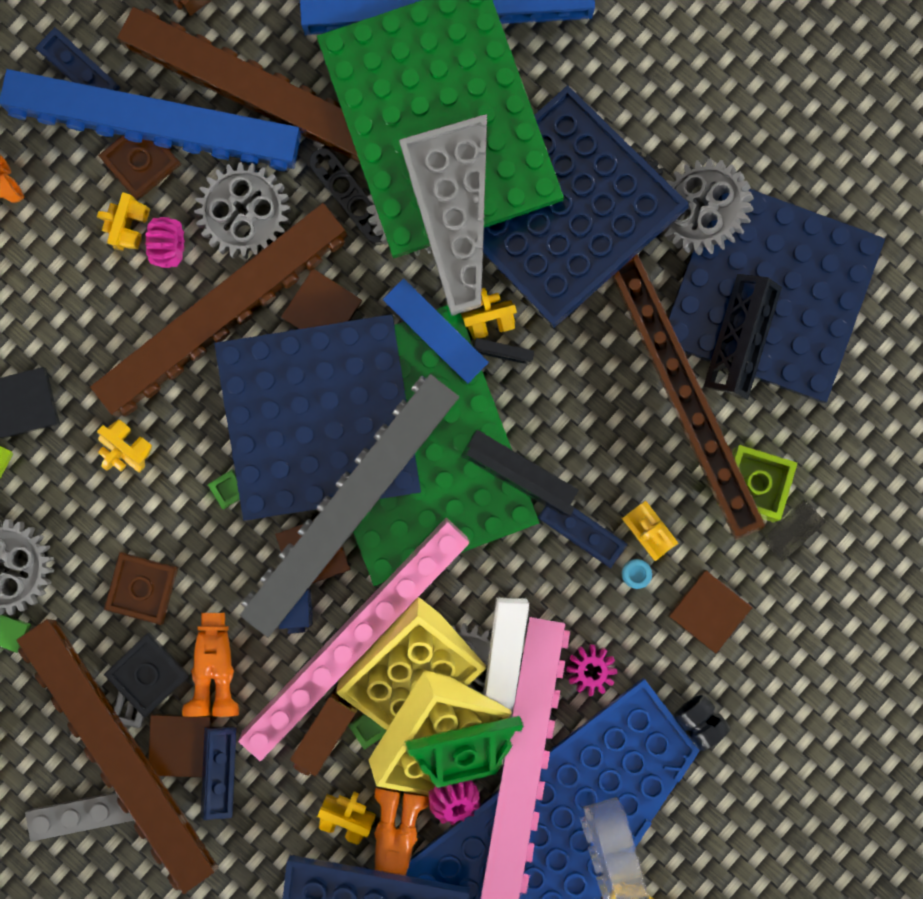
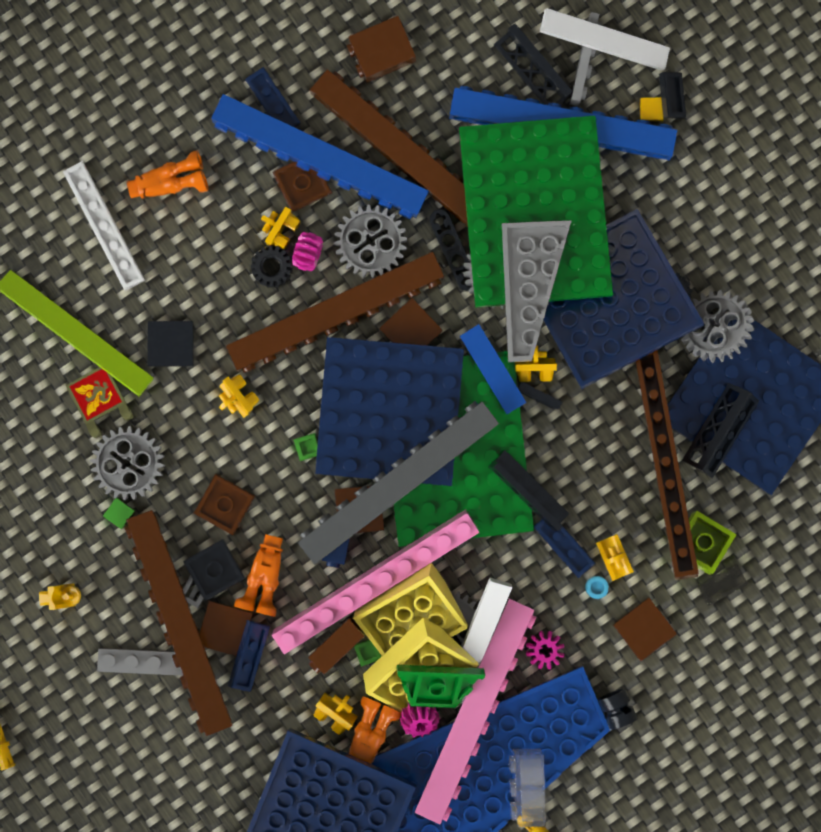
camera: 15 degrees right, 0 degrees up
none -> black tyre [251,245,293,288]

